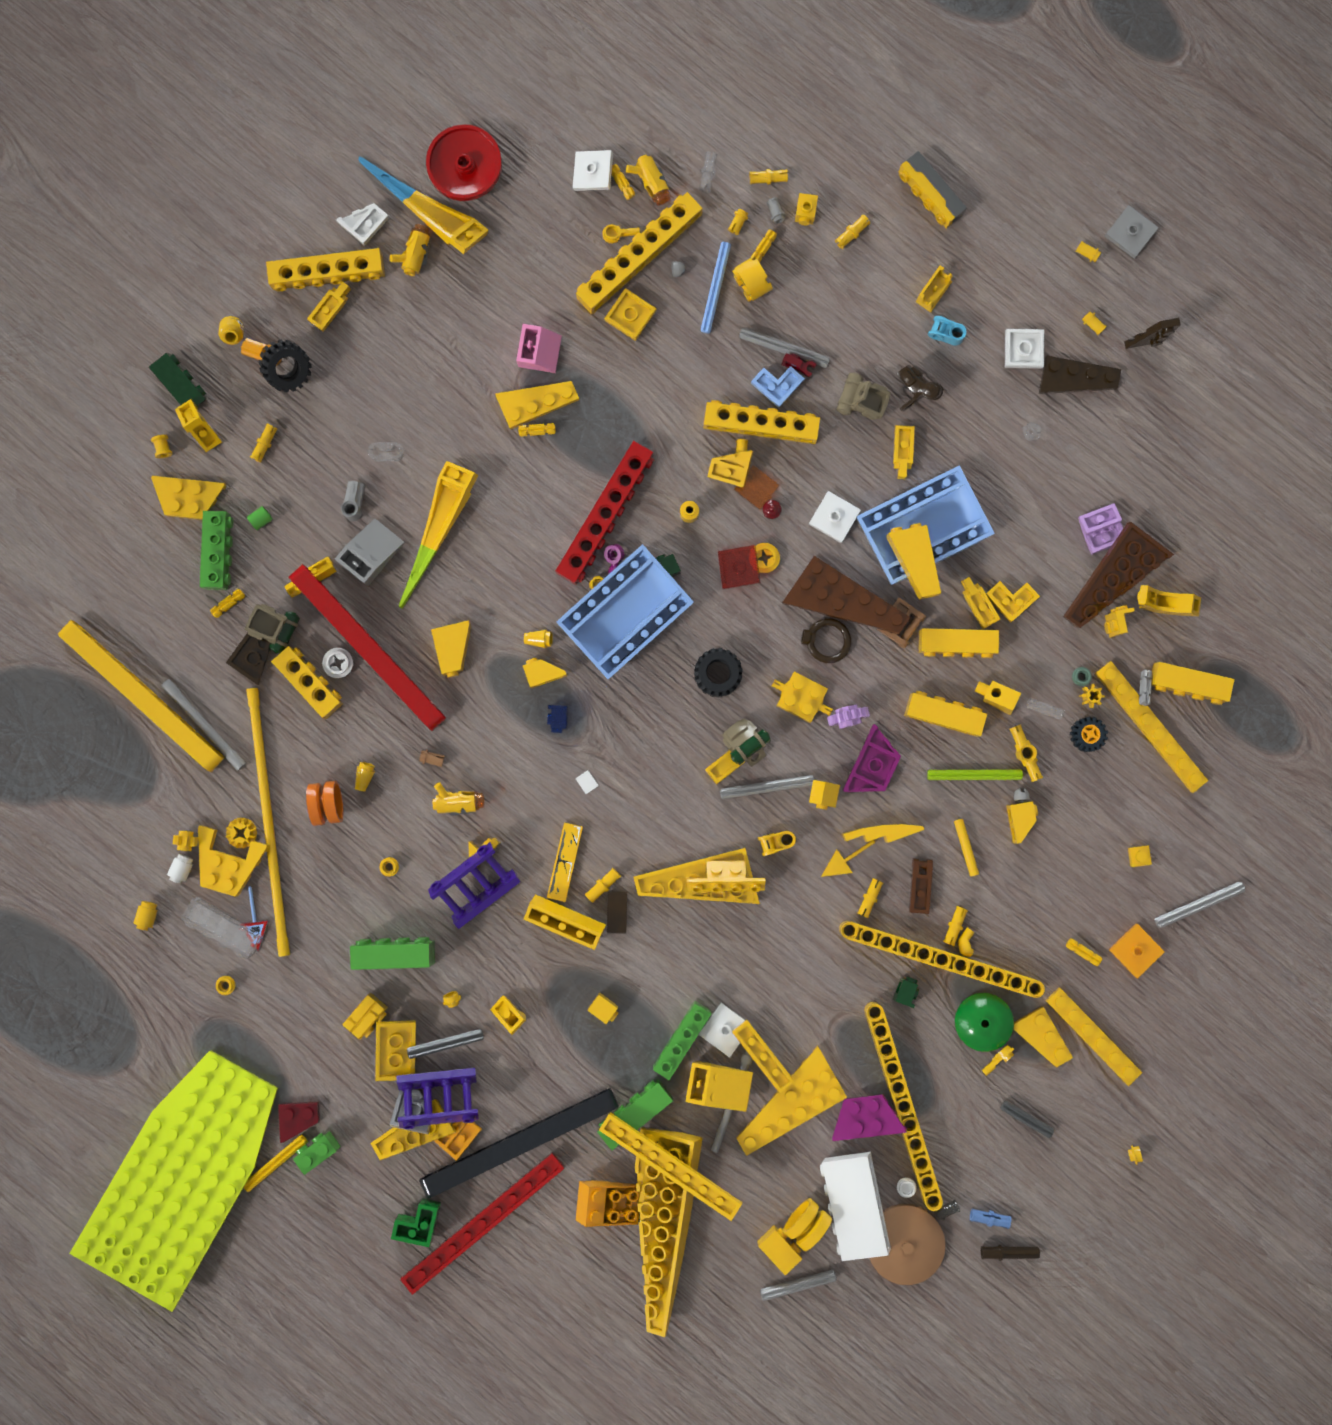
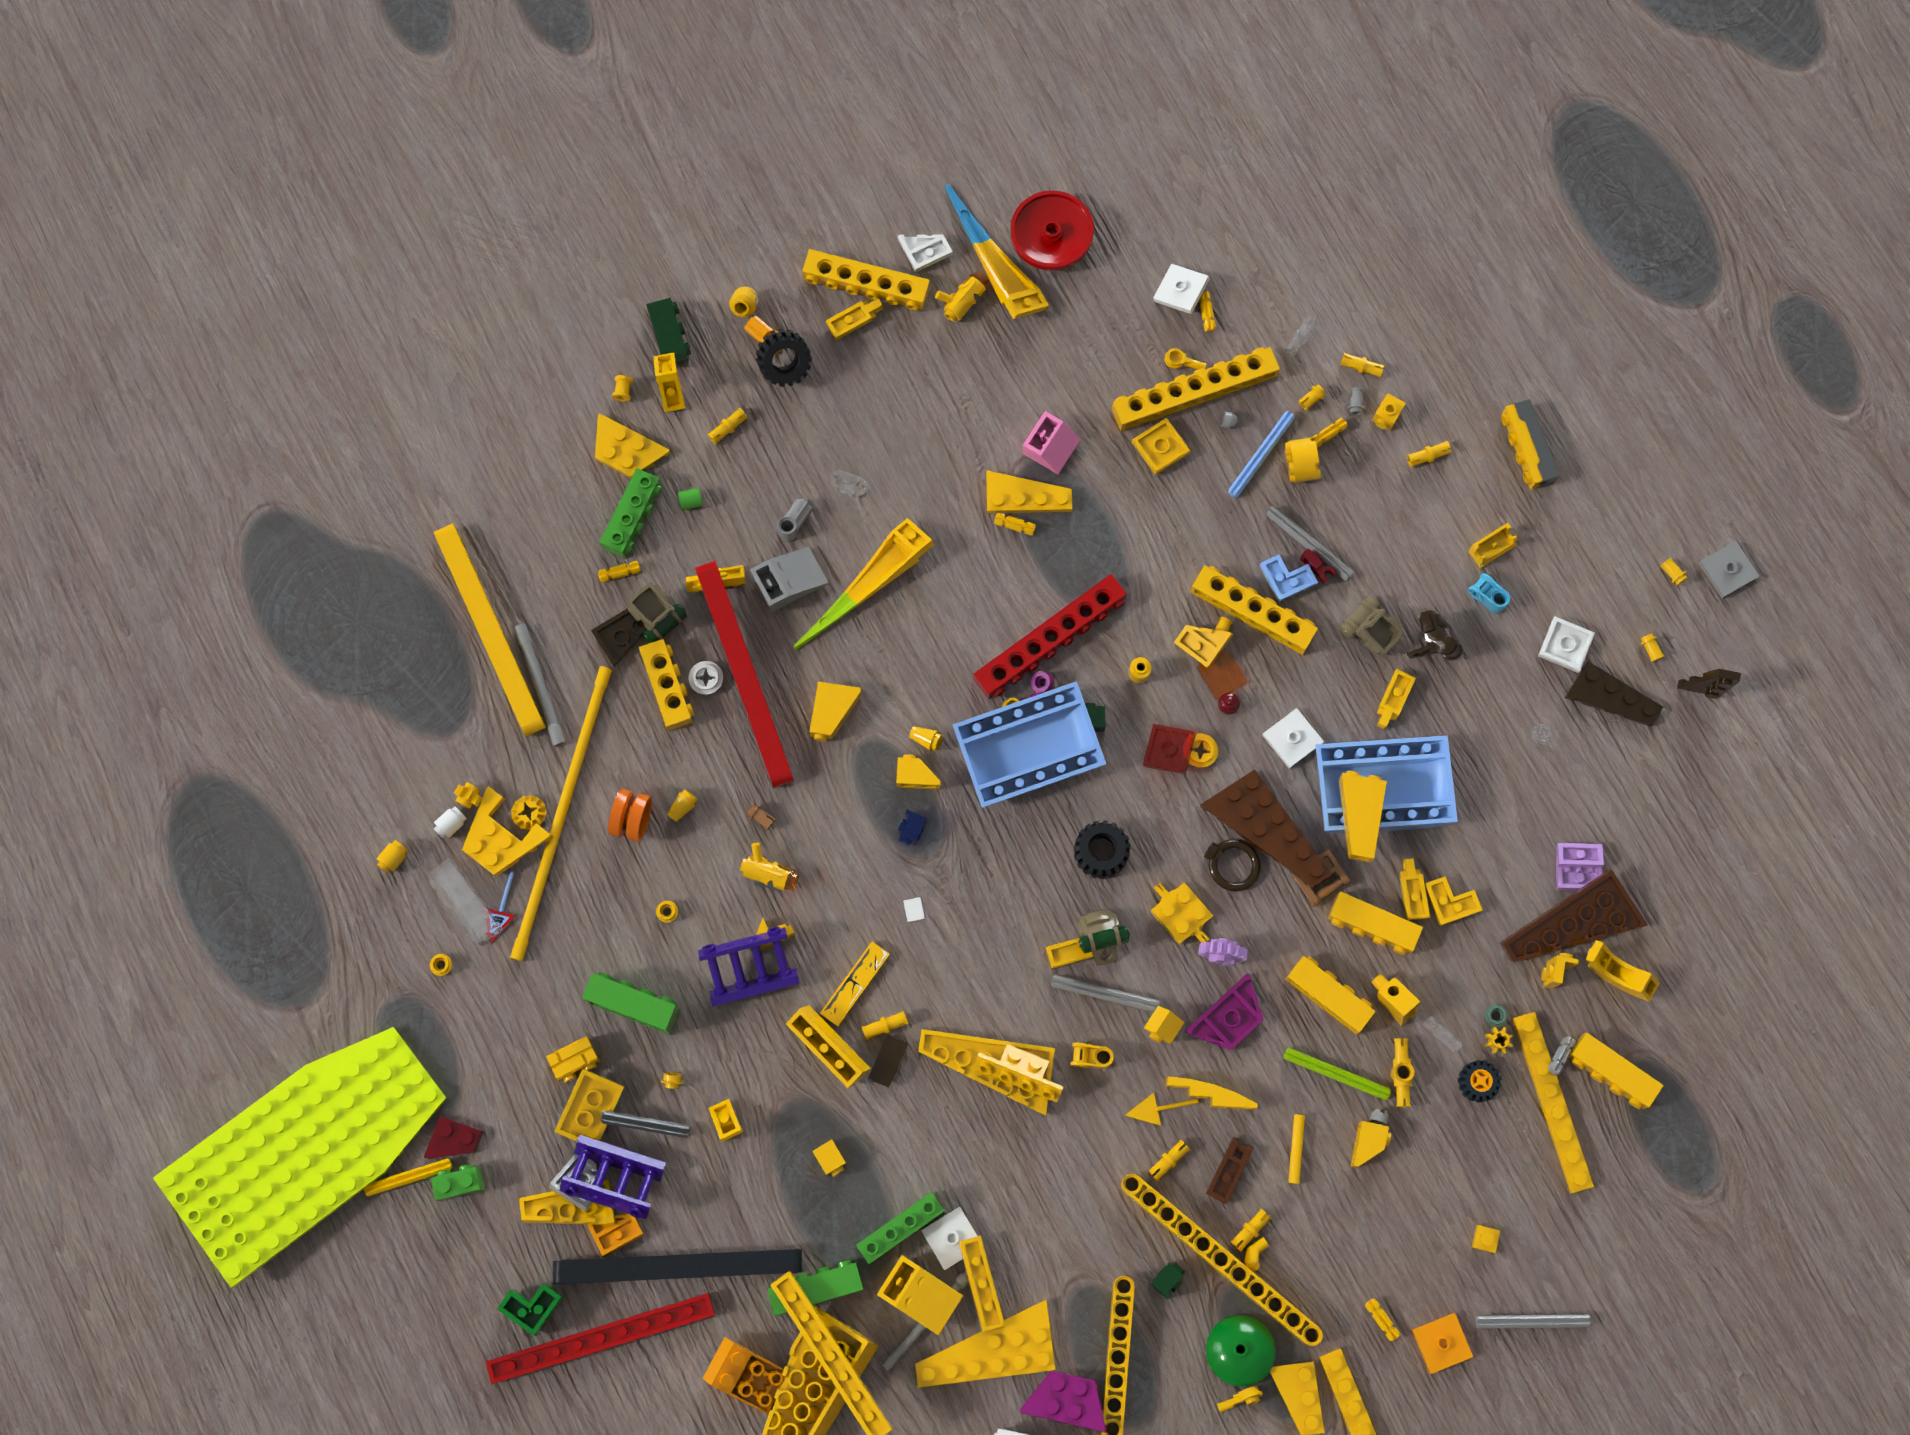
camera: 25 degrees right, 10 degrees down
yellow piece [626,155,670,206] -> none

